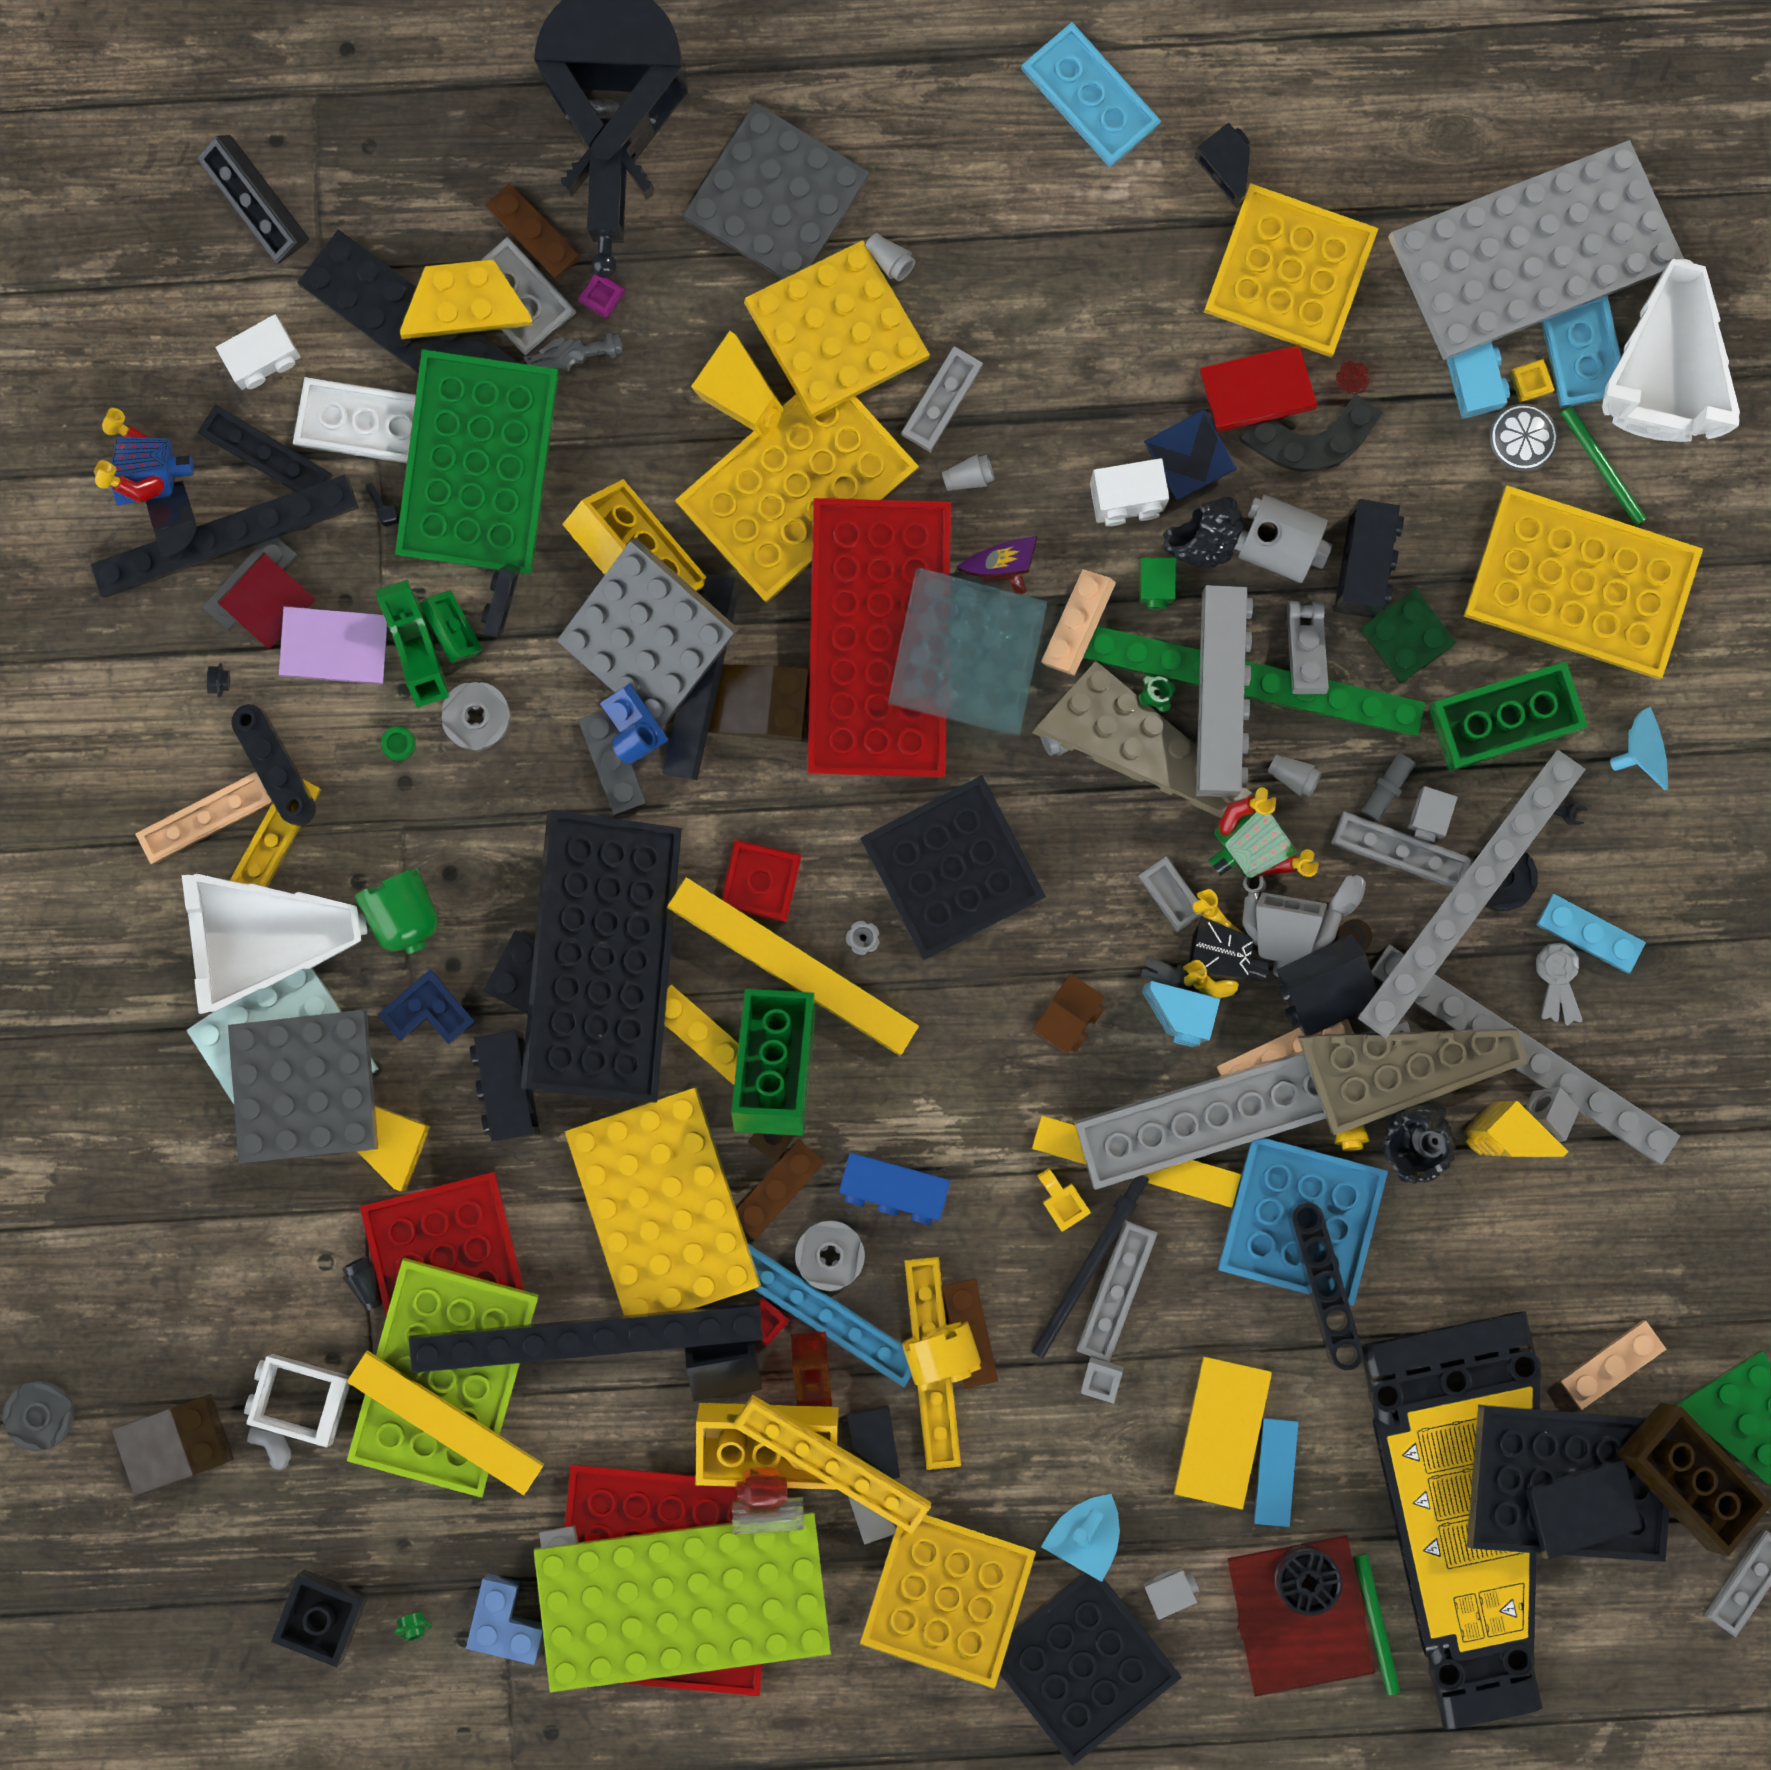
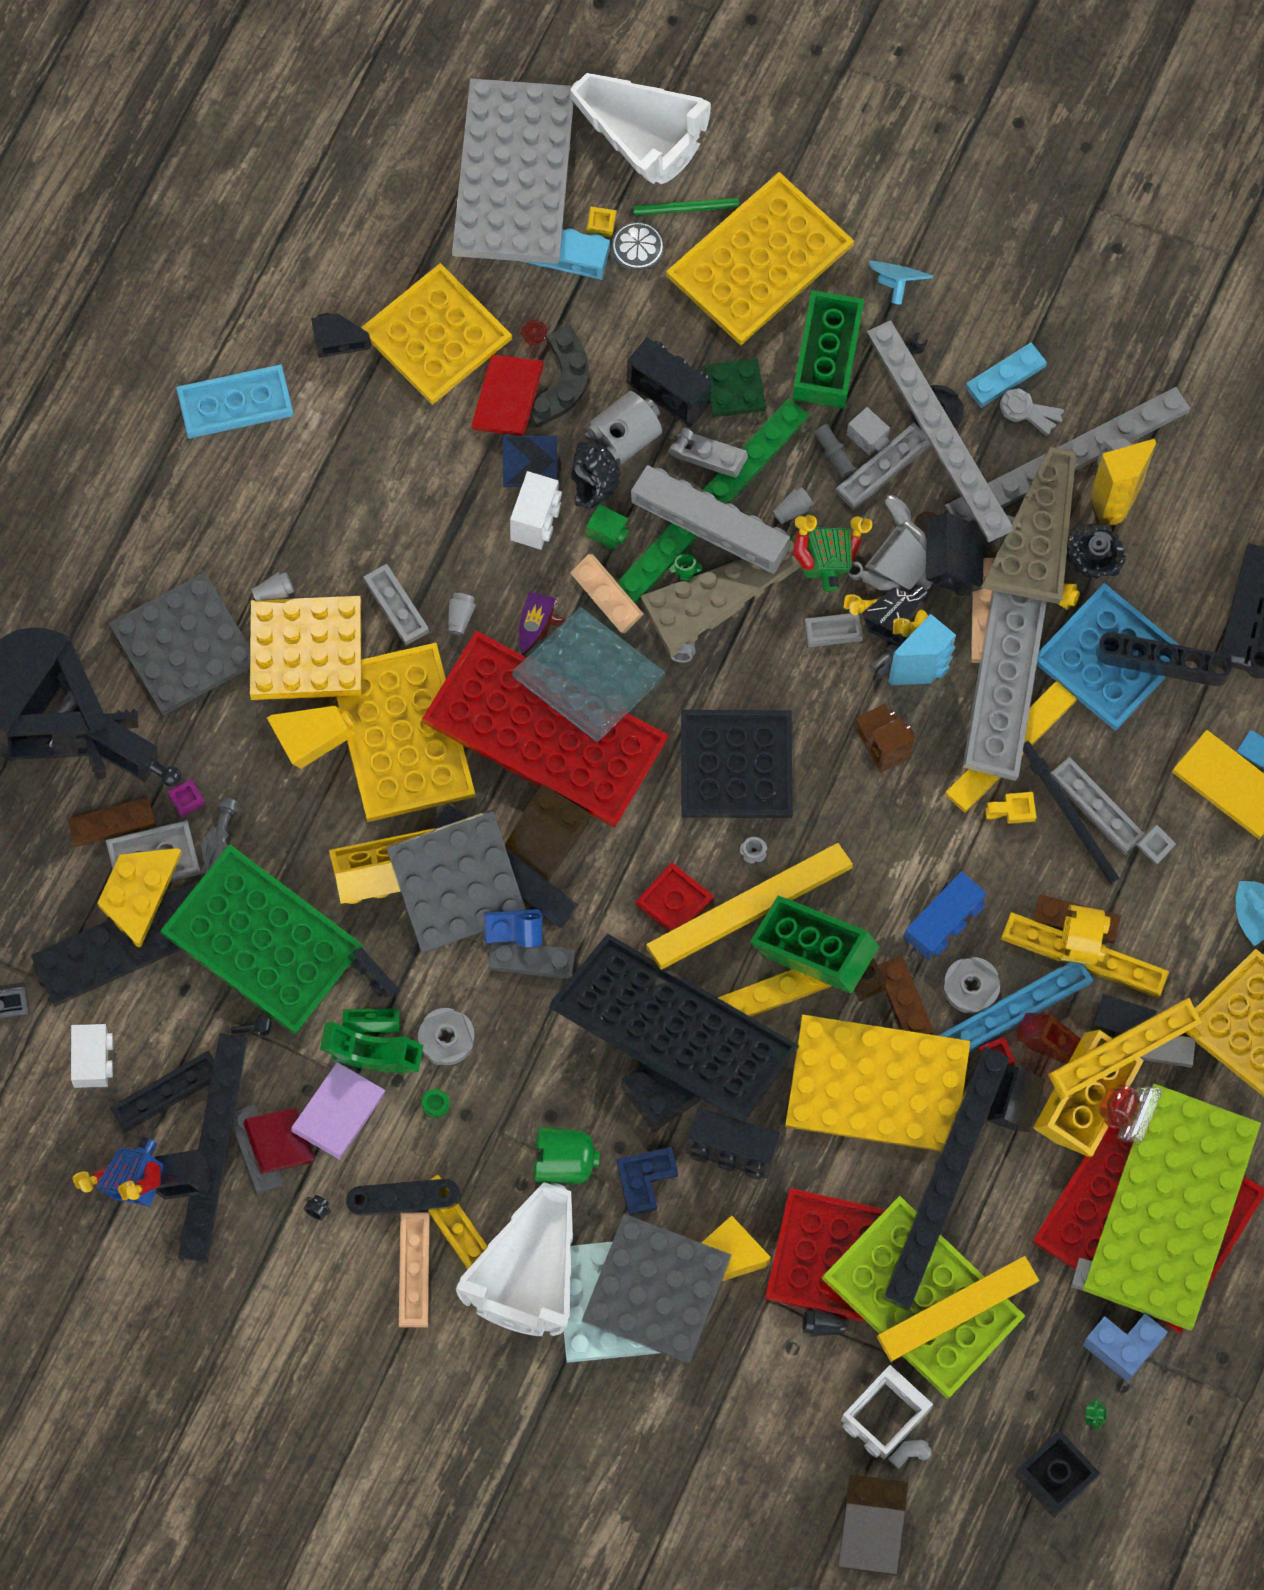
camera: 70 degrees left, 15 degrees down
white tile [293,377,416,464] -> none
medium azure tile [1541,296,1621,408] -> none

